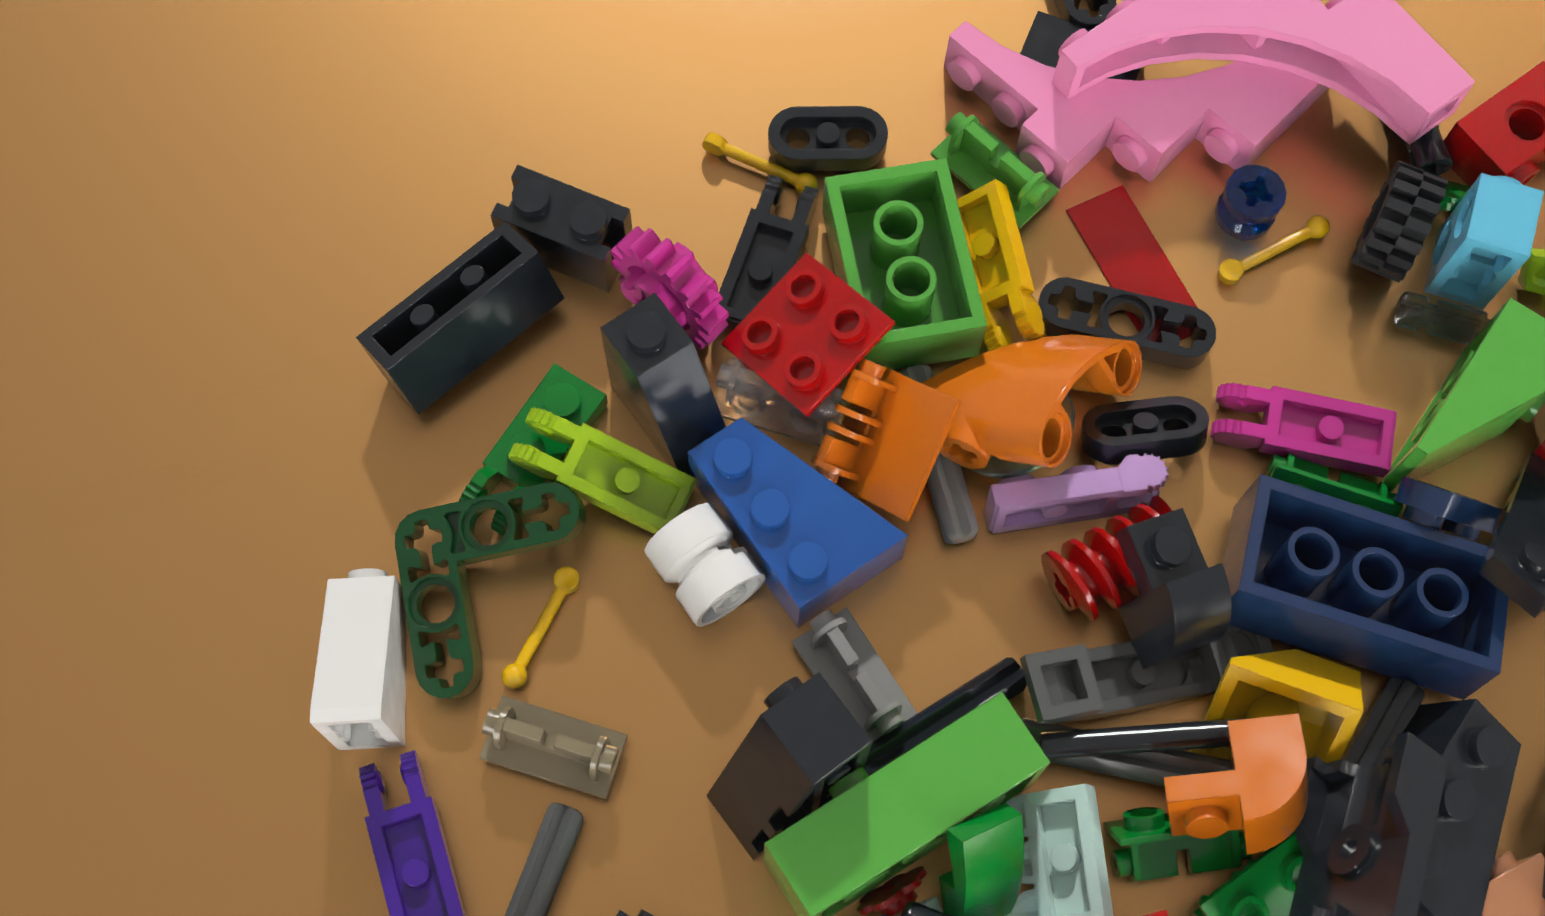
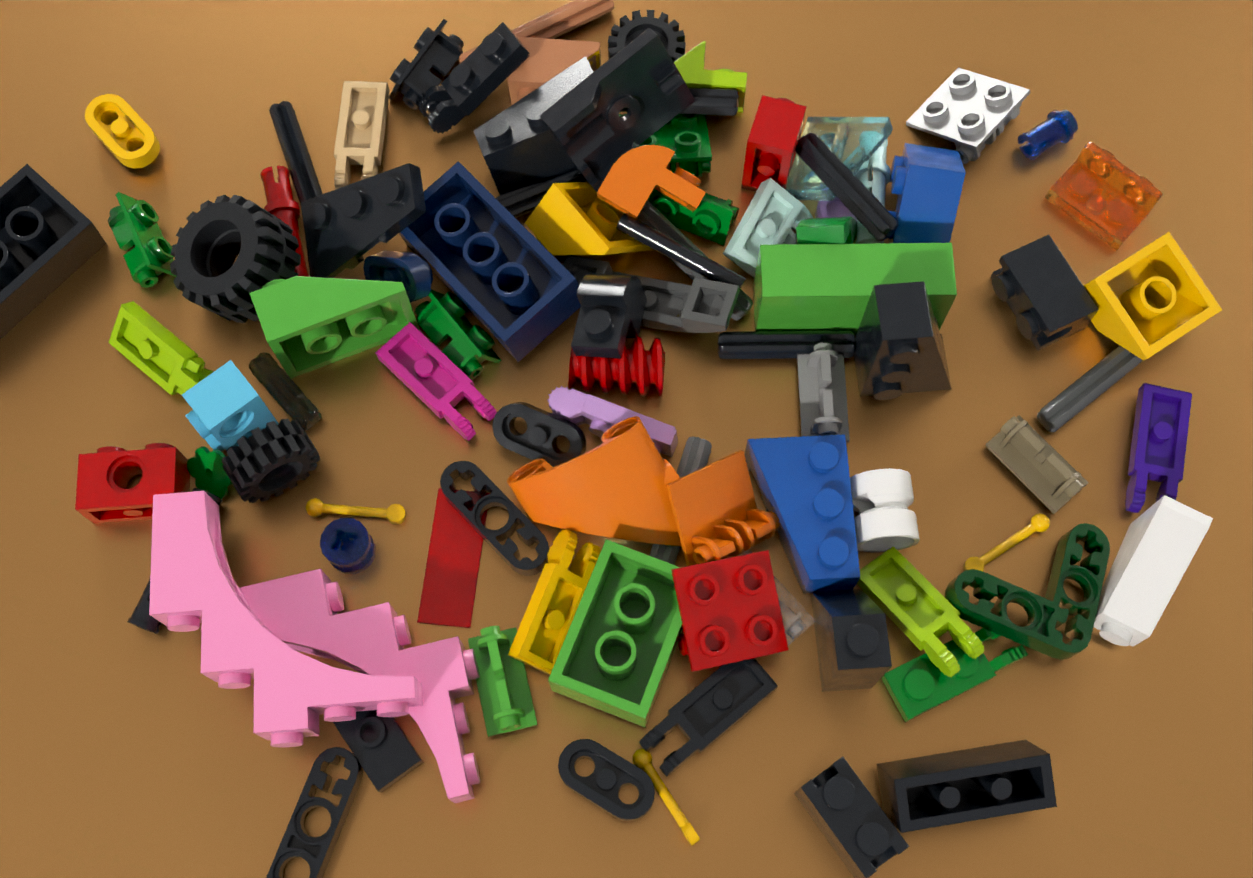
camera: 145 degrees left, 0 degrees up
dark pink gear [610,226,729,349] -> none

